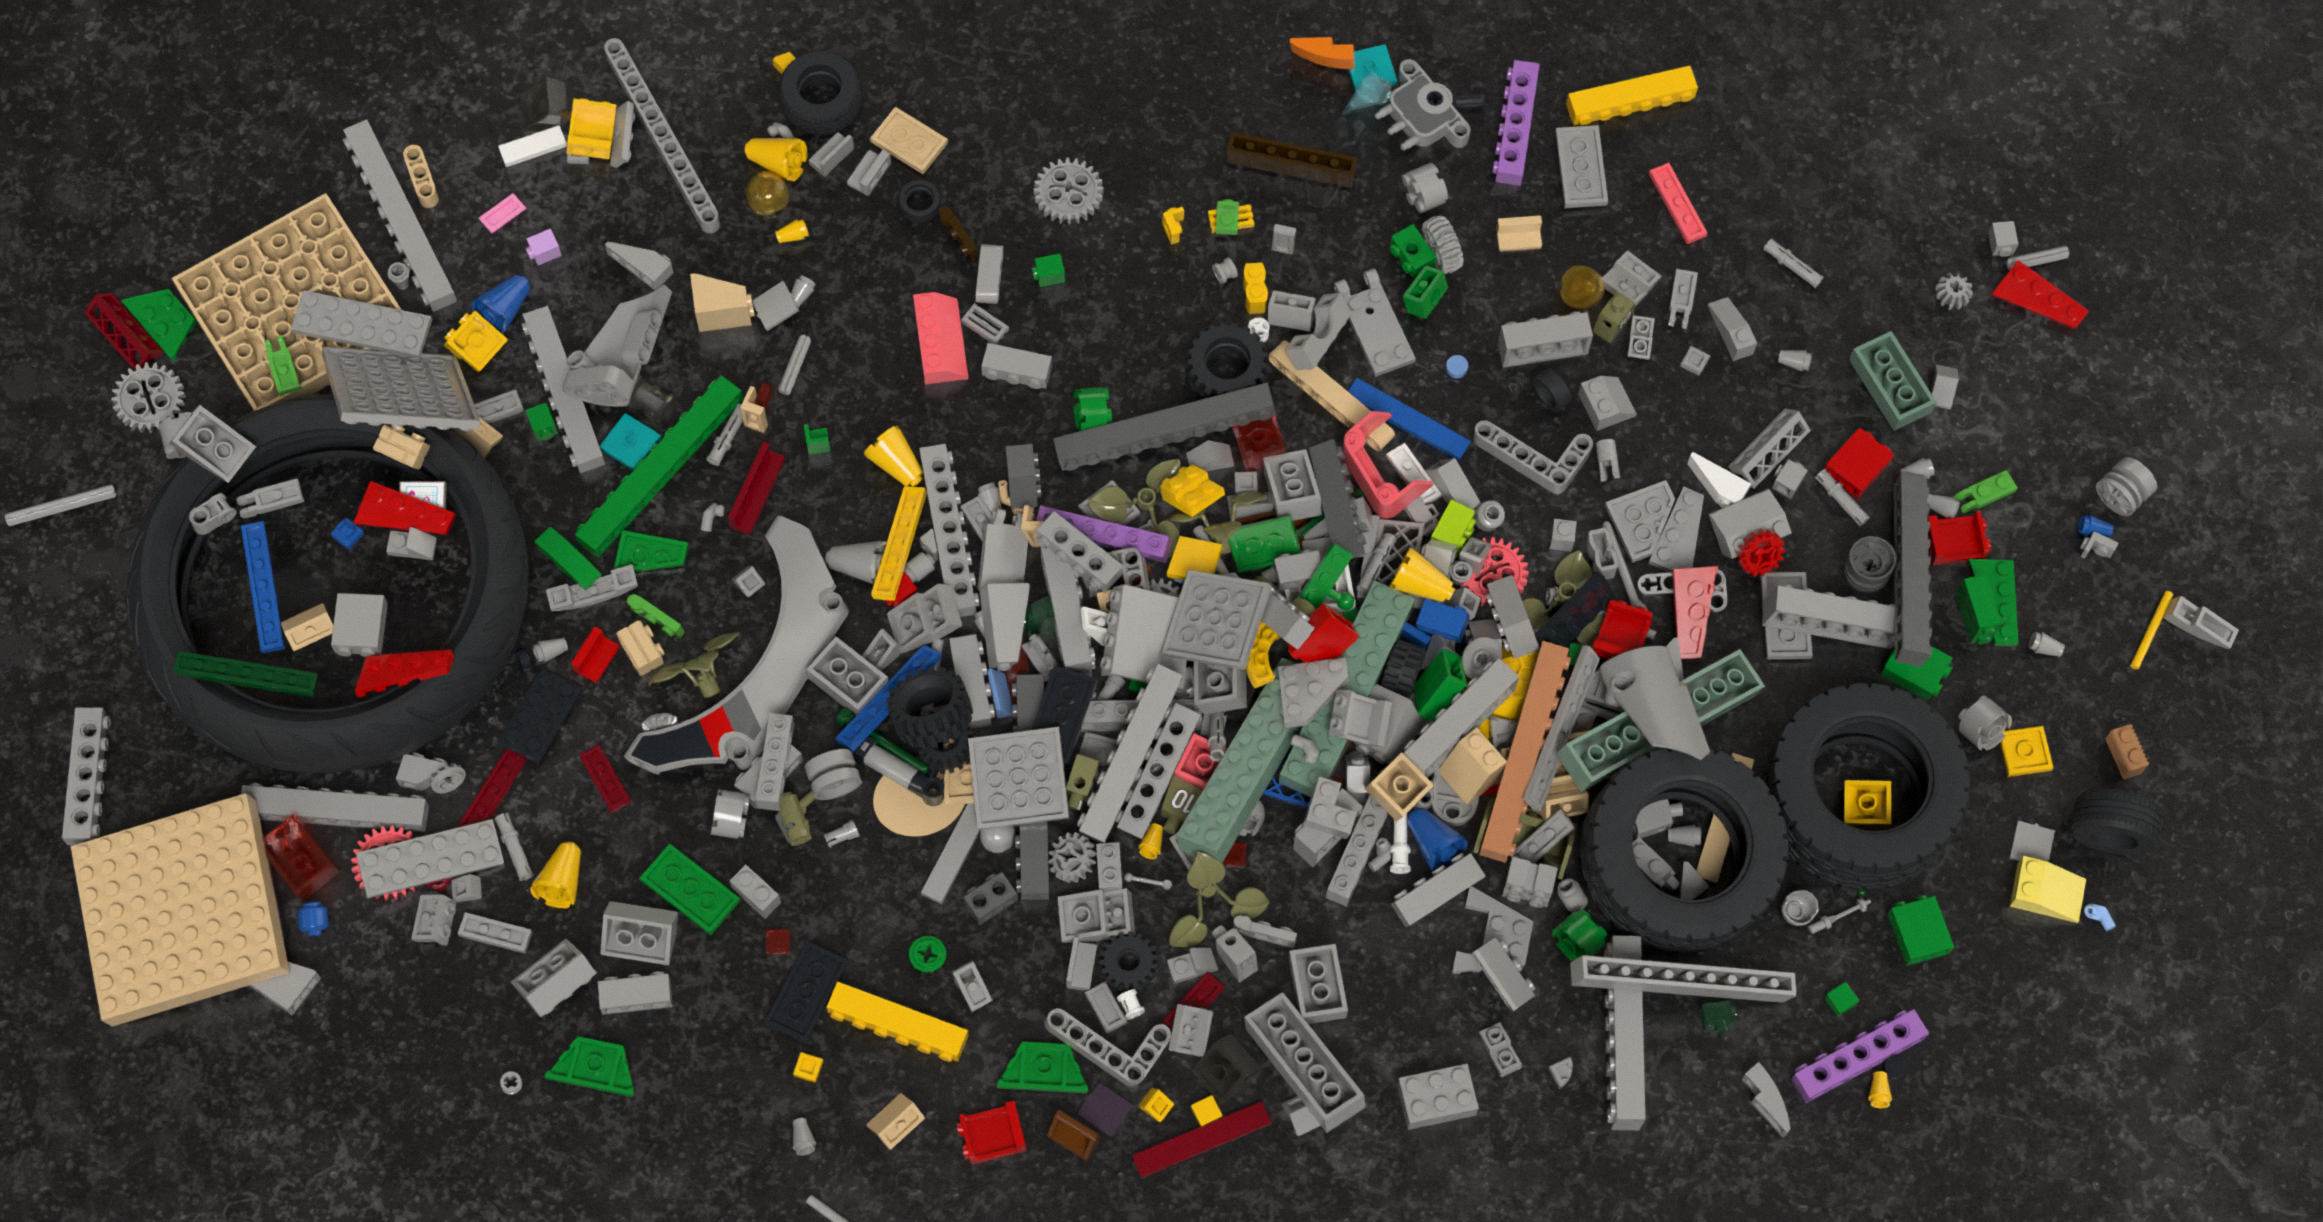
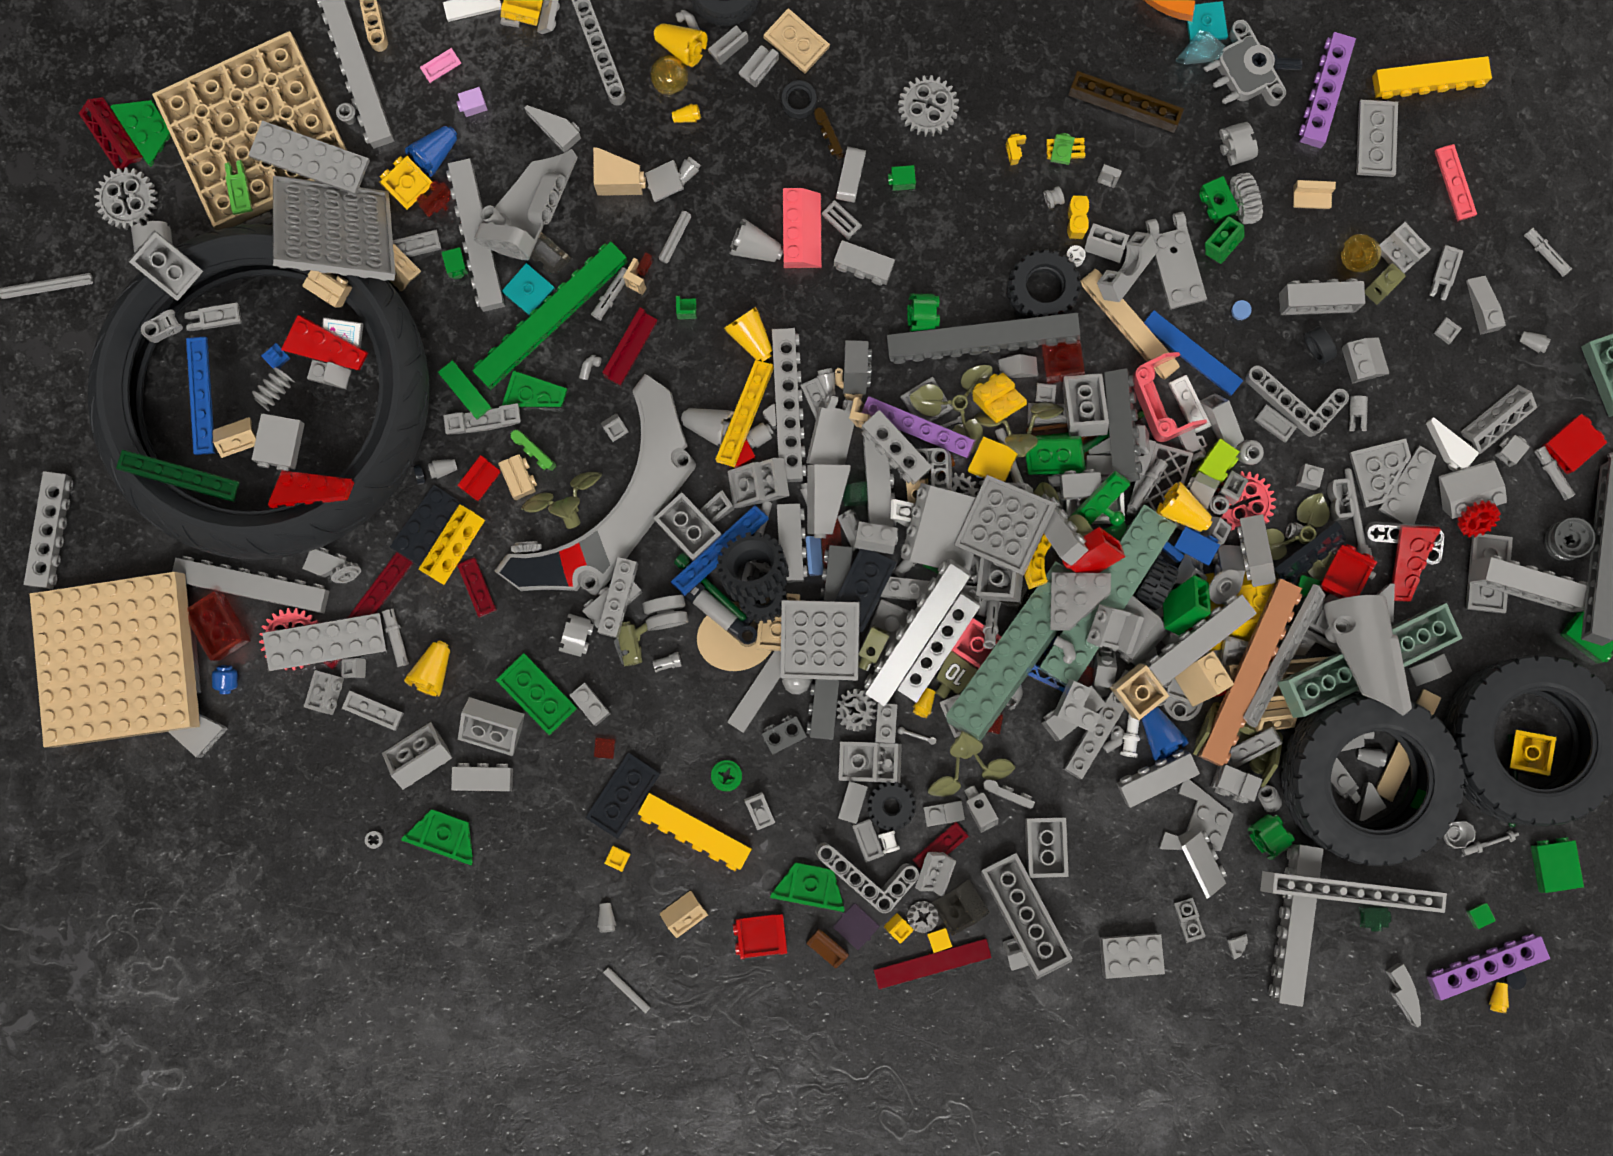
camera: 10 degrees right, 15 degrees up
light grey slope [1628,315,1655,360] -> none
none -> light grey piece [252,367,295,411]
none -> clear red hips [416,181,451,217]
none -> yellow brick [418,504,485,585]
none -> light grey cone [729,219,783,262]
none -> light grey brick [855,521,898,554]
none -> light grey gear [907,901,938,933]
none -> light grey tile [1254,404,1297,443]
none -> light grey slope [1409,654,1452,686]

